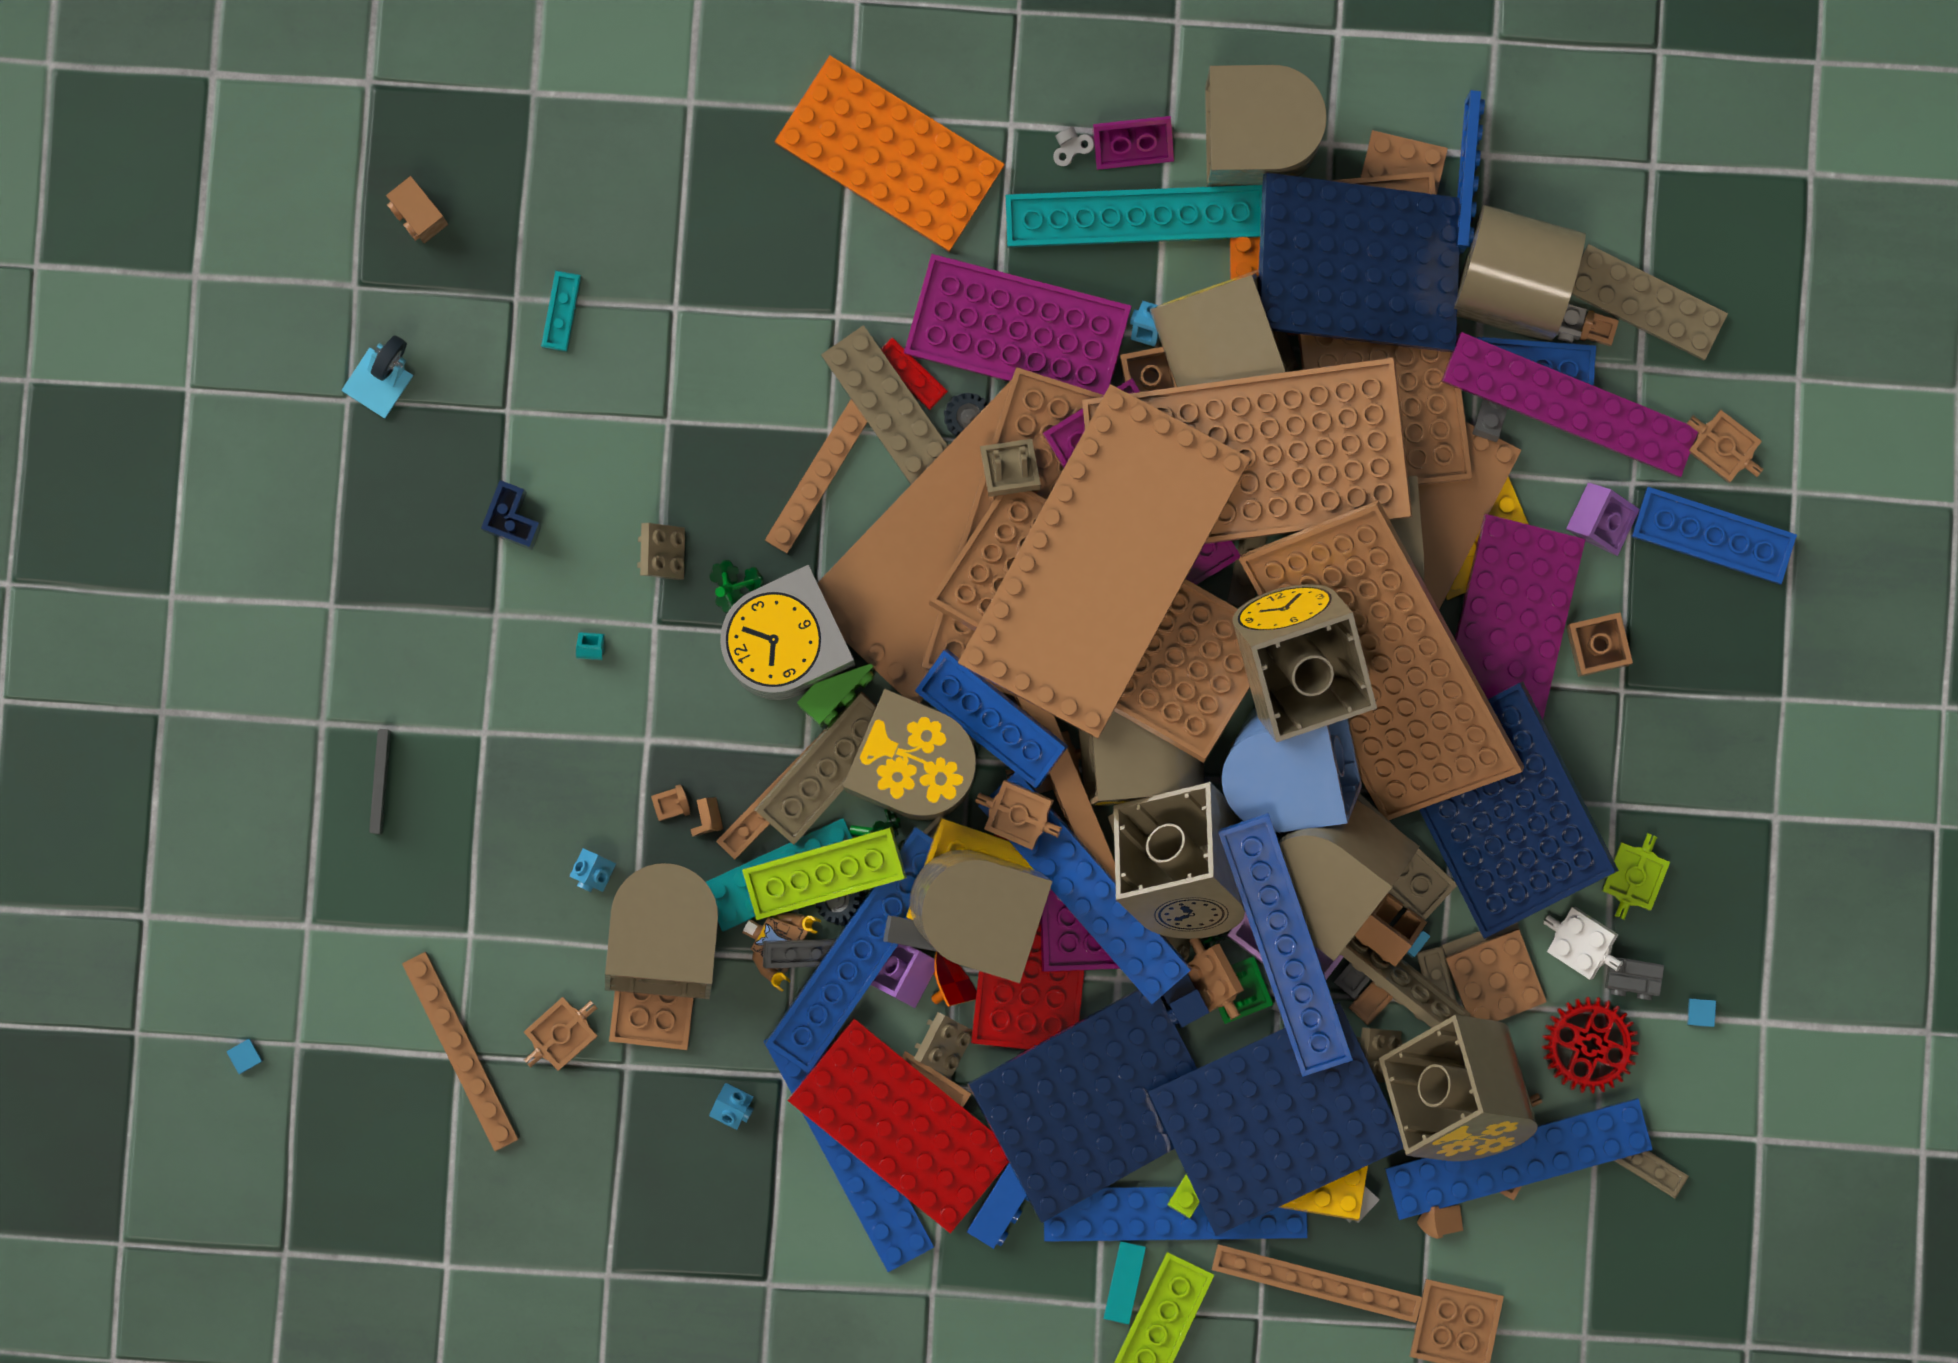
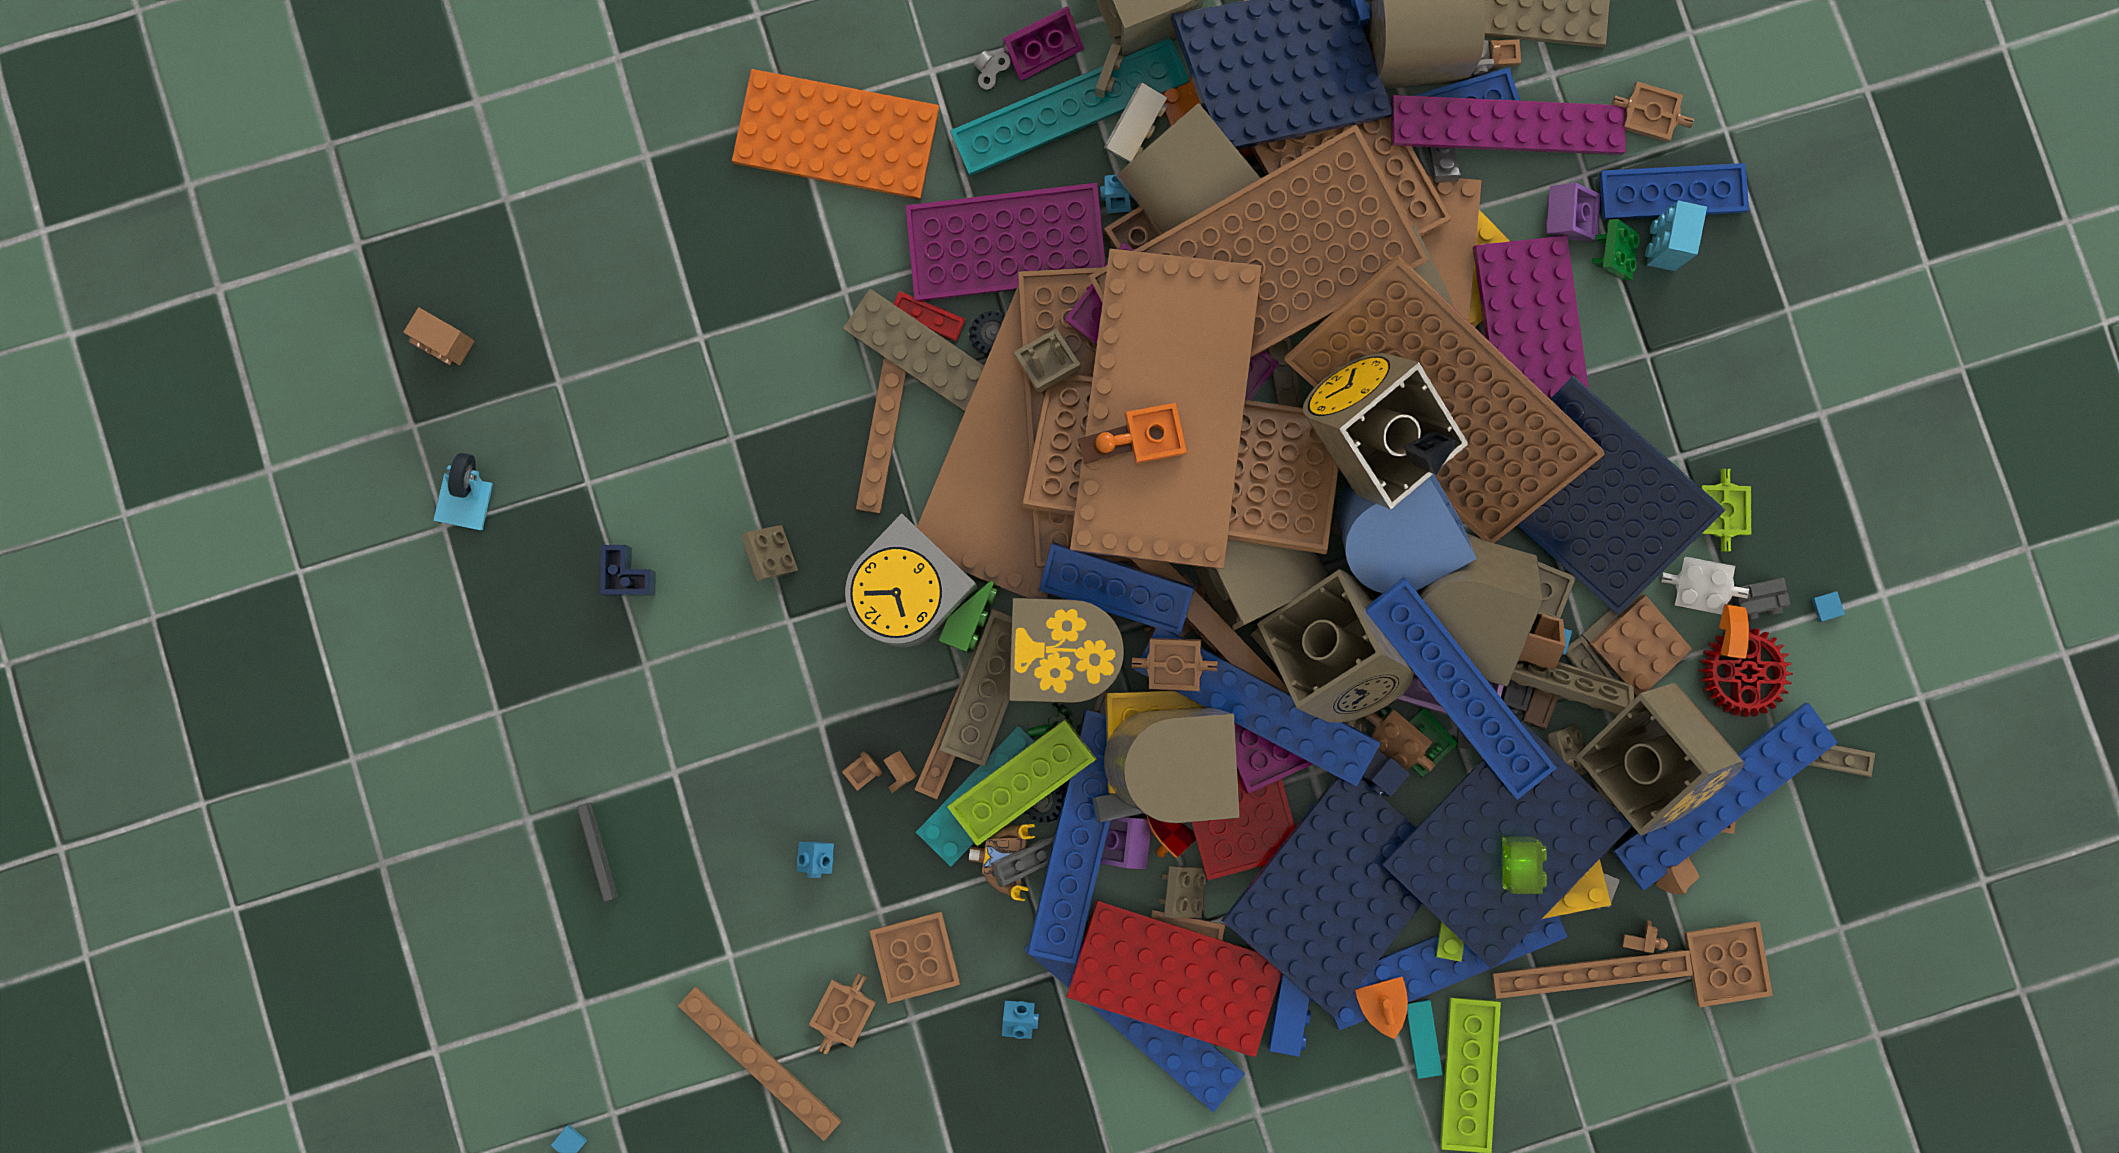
camera: 25 degrees left, 0 degrees up
teal tile [541,271,581,352] -> none
teal brick [576,632,605,660] -> none
dark tan brick [605,863,718,1000] -> none
dark green plant [709,560,764,613] -> none
medium nougat brick [1566,612,1633,677] -> none
none -> reddish brown plate [1078,425,1133,464]
none -> dark tan plate [1095,43,1124,98]
none -> orange plate [1095,403,1187,464]
none -> white brick [1104,83,1167,163]
none -> orange shield [1355,976,1408,1040]
none -> black slope [1404,431,1457,475]
none -> clear neon green brick [1502,837,1547,894]
none -> green plate [1592,219,1639,280]
none -> medium nougat piece [1622,920,1668,953]
none -> medium azure brick [1645,201,1707,271]
none -> orange slope [1719,604,1749,659]

